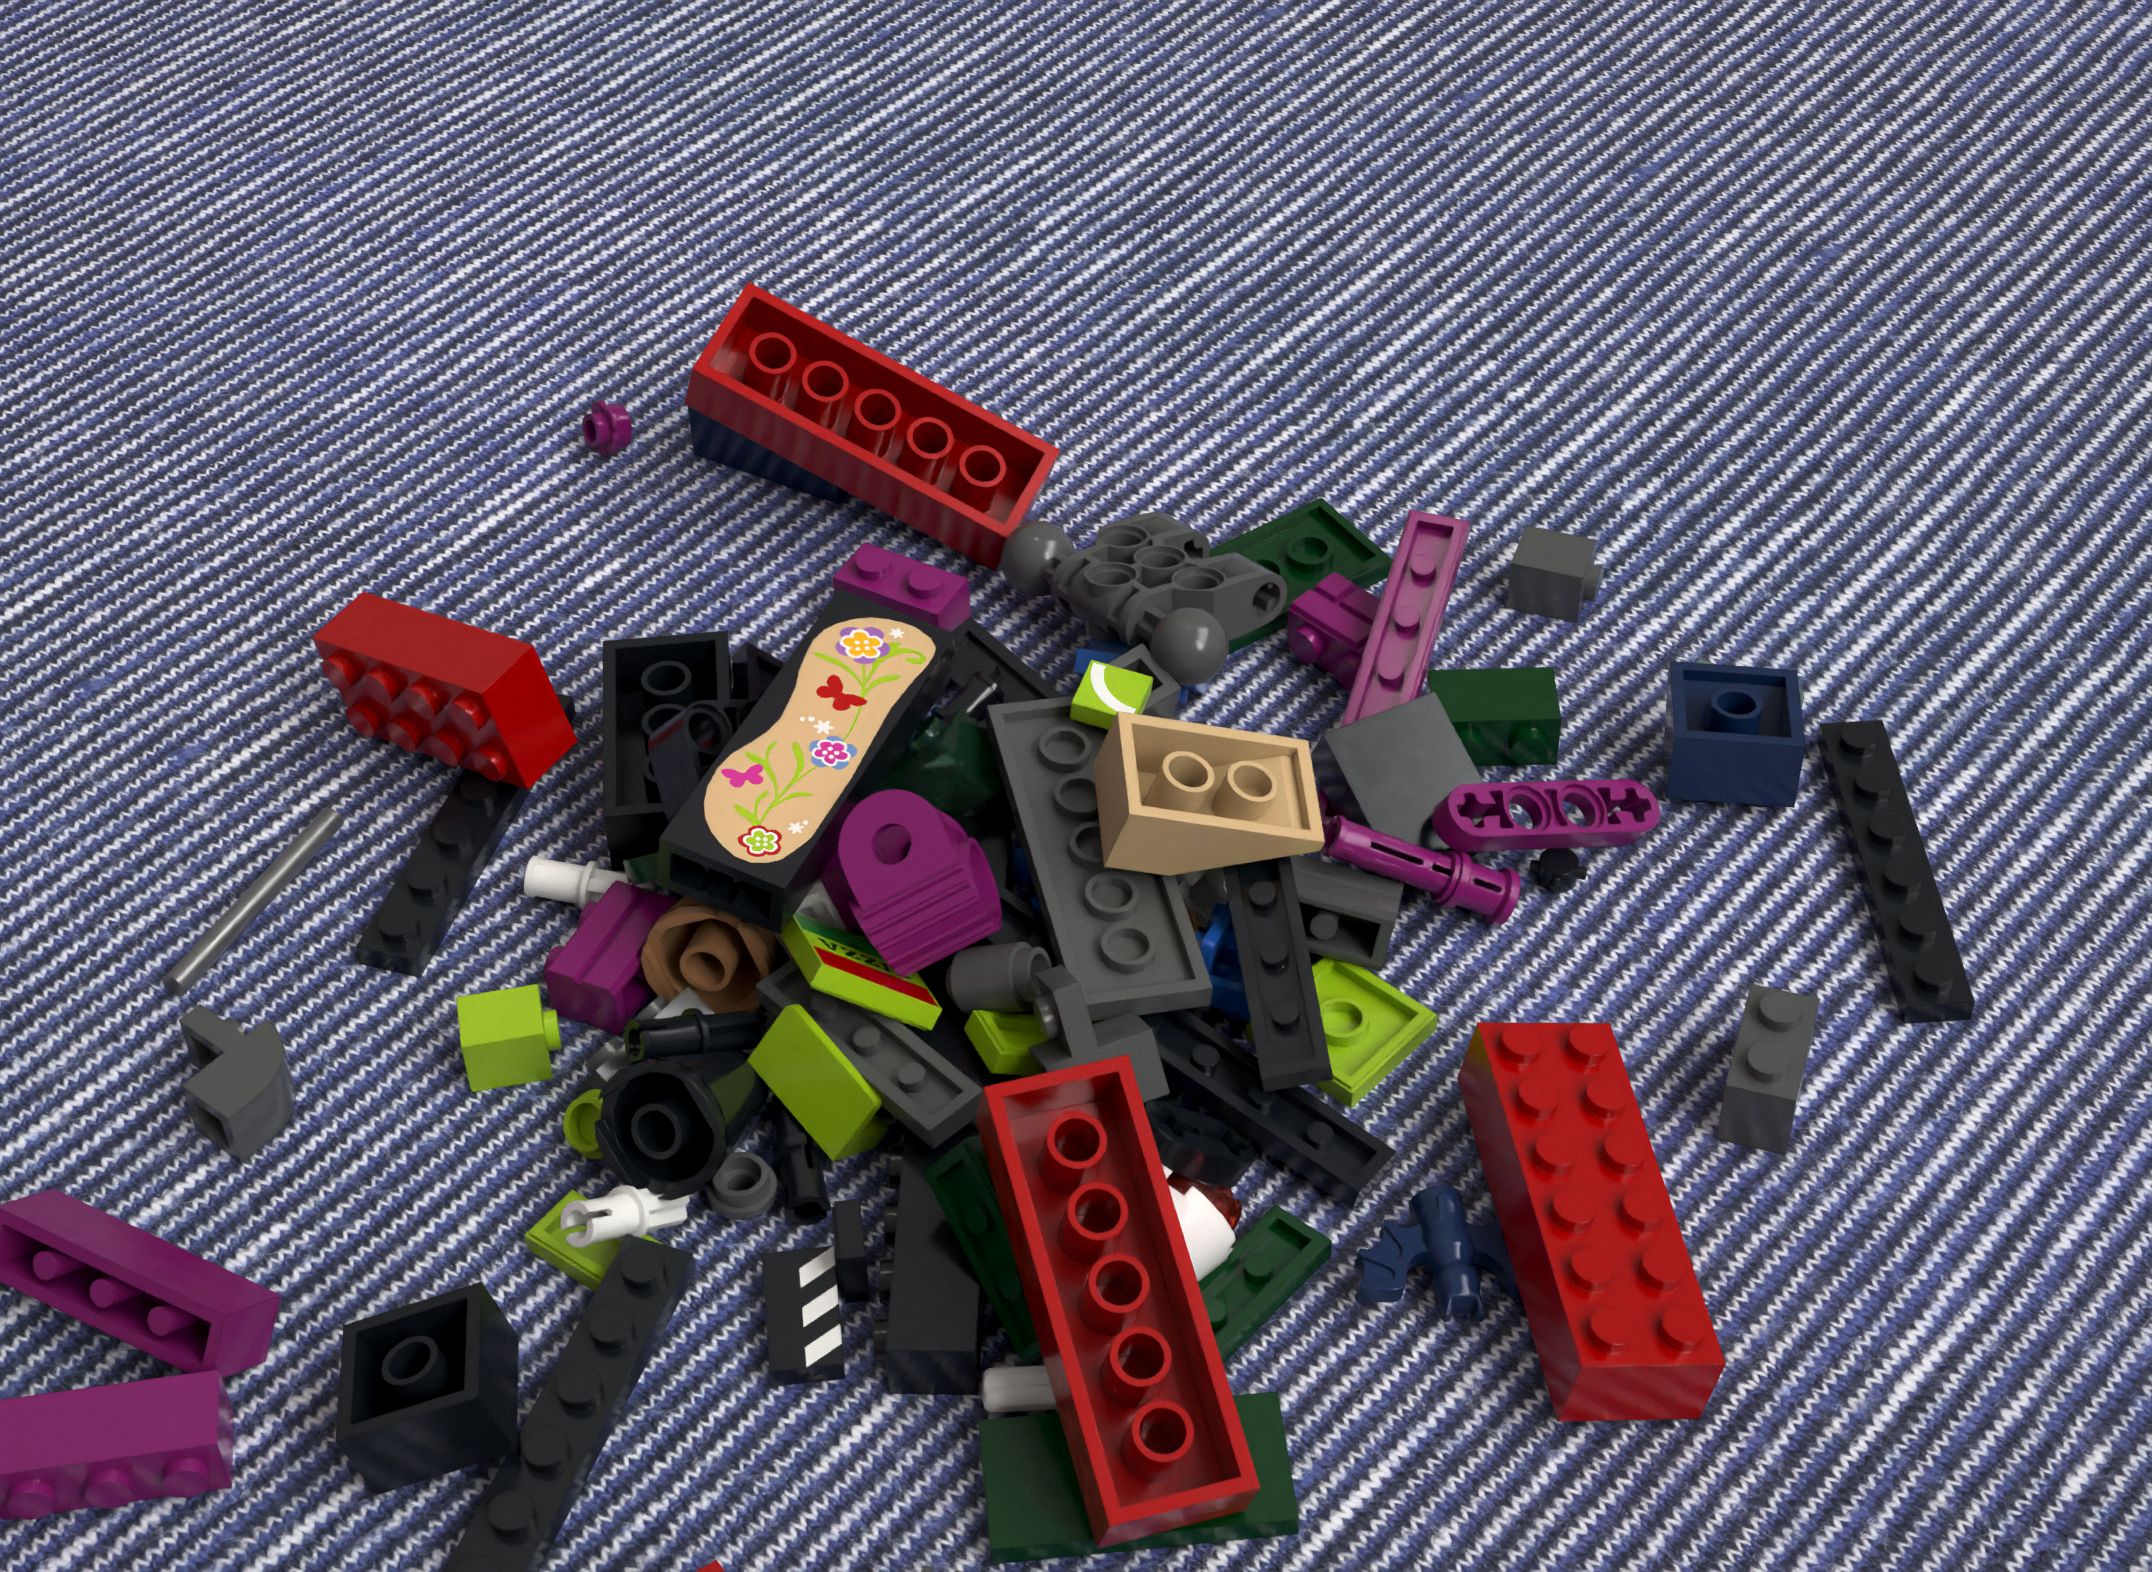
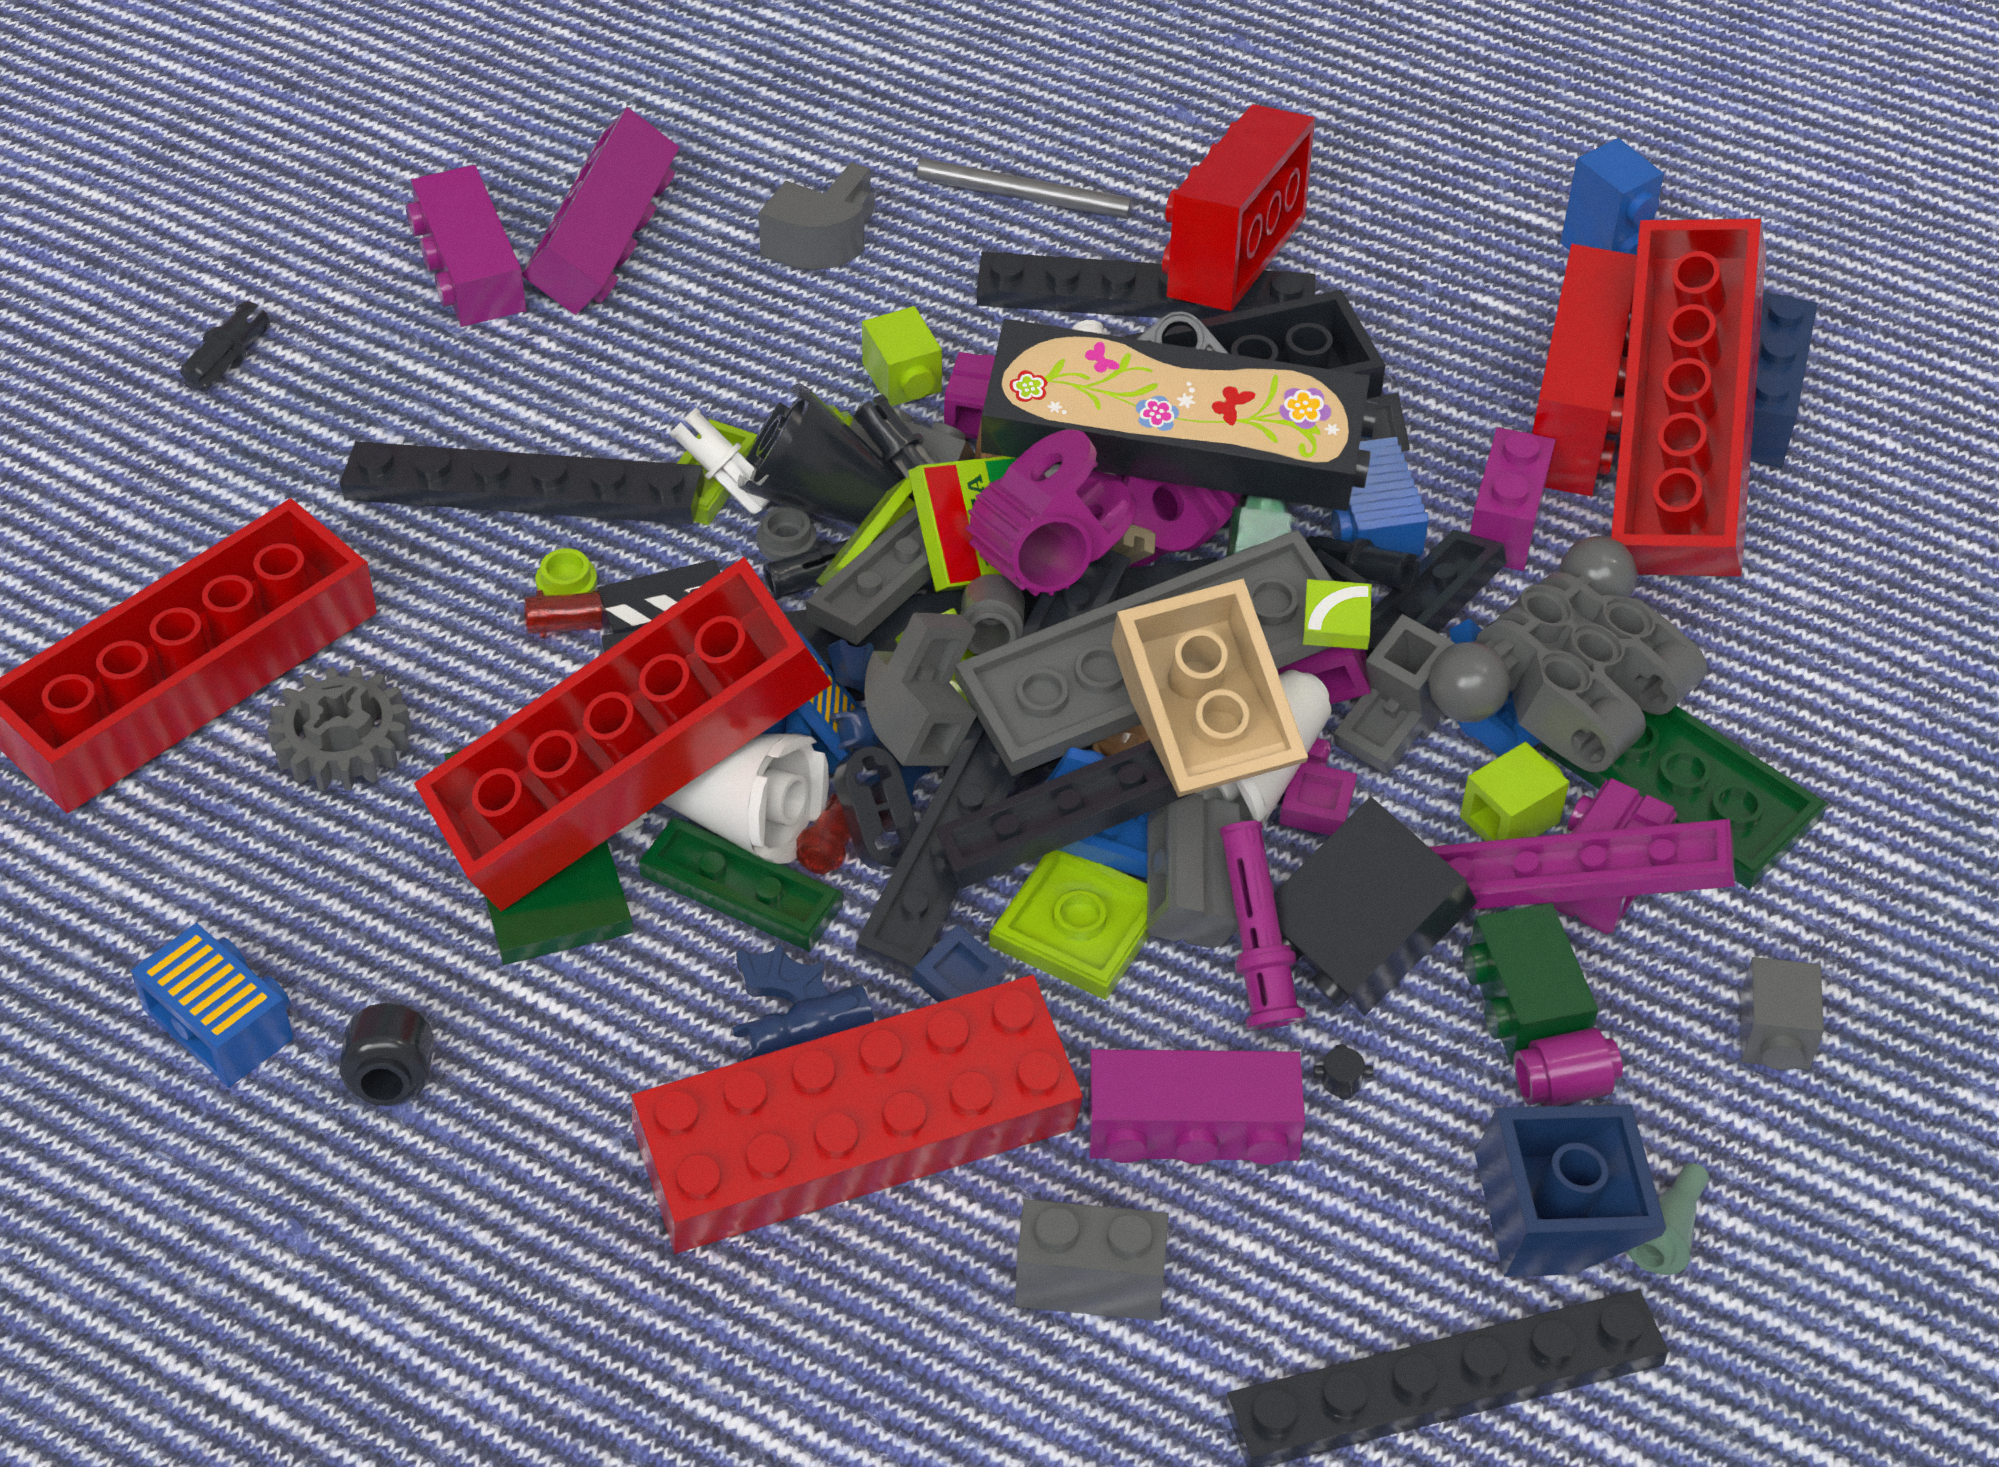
camera: 75 degrees right, 5 degrees up
black brick [335,1281,519,1495] -> none
magenta beam [1432,779,1660,852] -> none
none -> clear red pin [524,590,602,639]
none -> lime plate [535,548,597,605]
none -> dark blue plate [911,924,1009,1003]
none -> magenta brick [1088,1049,1305,1165]
none -> lime brick [1460,741,1570,841]
none -> magenta brick [1514,1027,1623,1107]
none -> red brick [1532,244,1637,497]
none -> blue brick [1560,138,1664,255]

